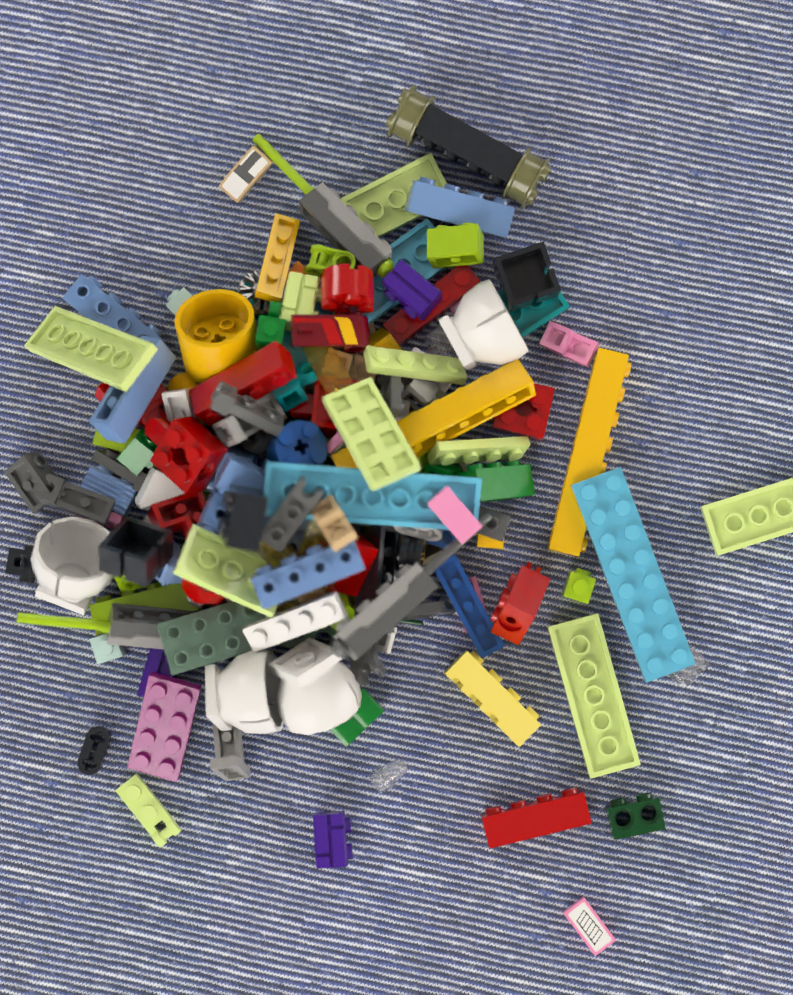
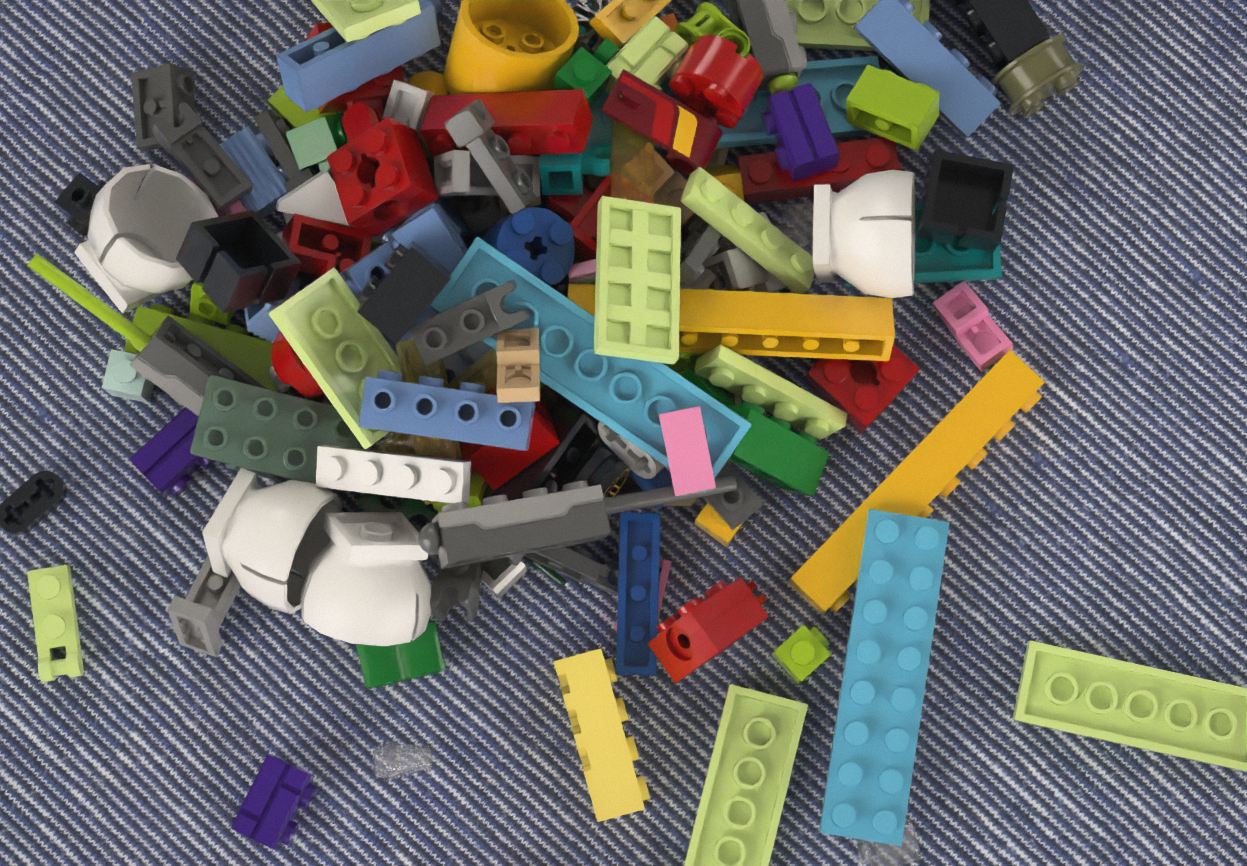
camera: 25 degrees right, 5 degrees down
plate [127,671,202,782] -> none

